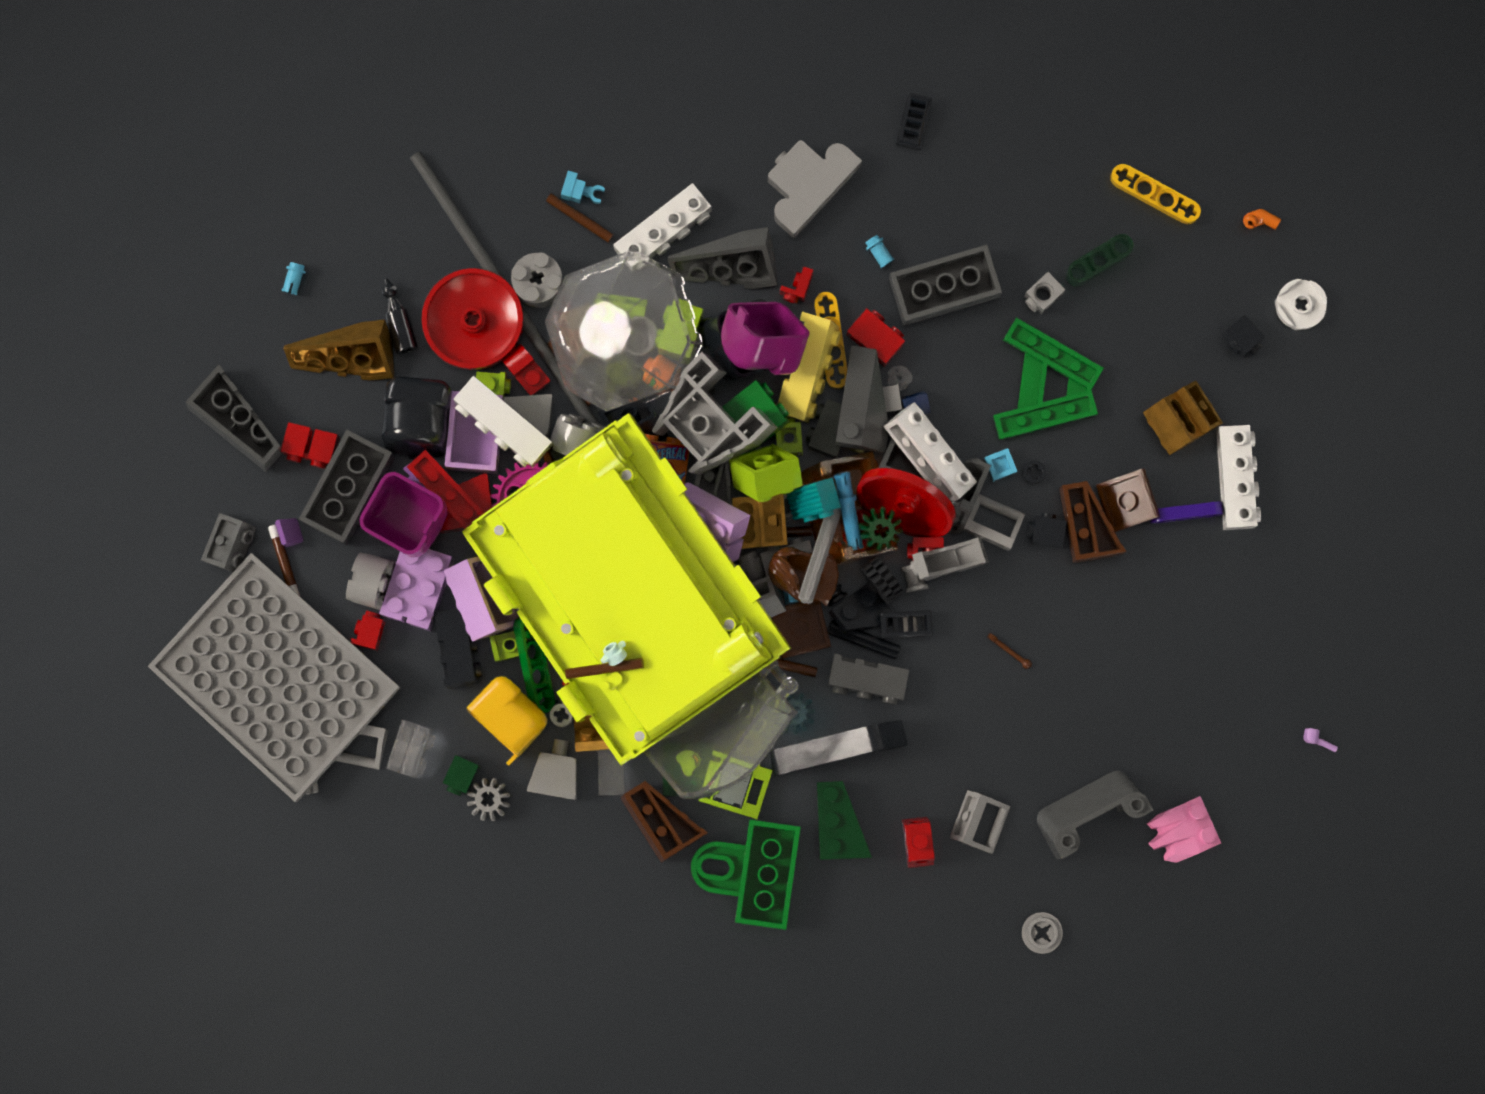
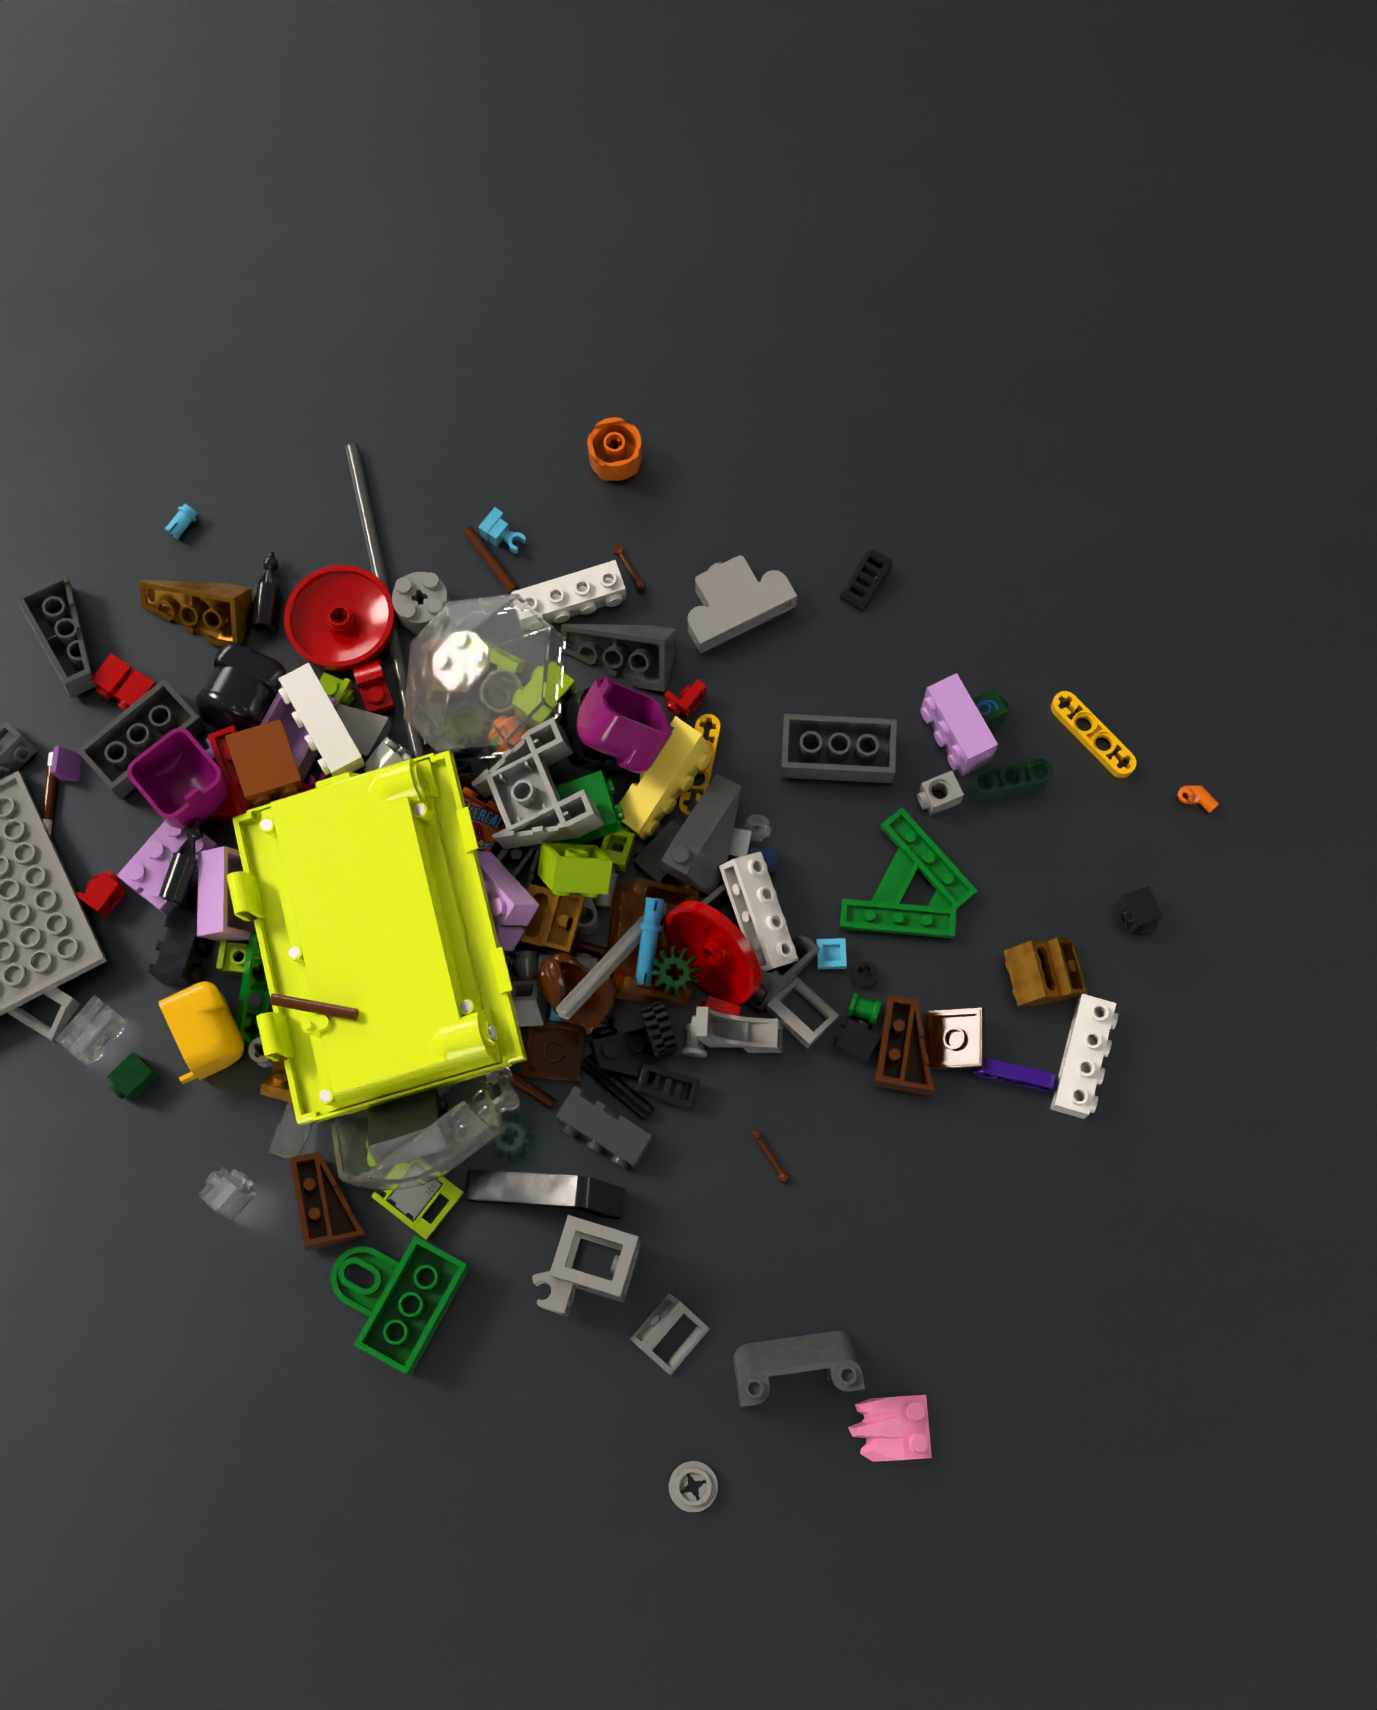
camera: 20 degrees right, 10 degrees down
light grey brick [346,552,396,610] -> none
light grey gear [467,778,510,821] -> none
light grey torso [527,739,577,800] -> none
light aqua plate [600,641,627,666] -> none
teal brick [786,477,841,523] -> none
dark green wedge [816,781,872,860] -> none
red brick [846,308,905,368] -> none
medium azure pin [865,234,895,268] -> none
red torso [902,817,935,868] -> none
white plate [1275,279,1327,331] -> none
lavender hand [1304,728,1338,752] -> none
none -> black wheel [158,818,204,905]
none -> clear brick [198,1167,257,1221]
none -> dark orange brick [225,719,303,807]
none -> black brick [368,1088,451,1168]
none -> light grey piece [532,1215,641,1317]
none -> orange brick [587,417,642,481]
none -> reddish brown hinge [613,544,646,591]
none -> green bush [847,992,882,1026]
none -> lavender piece [920,673,998,777]
none -> dark green brick [972,688,1009,728]

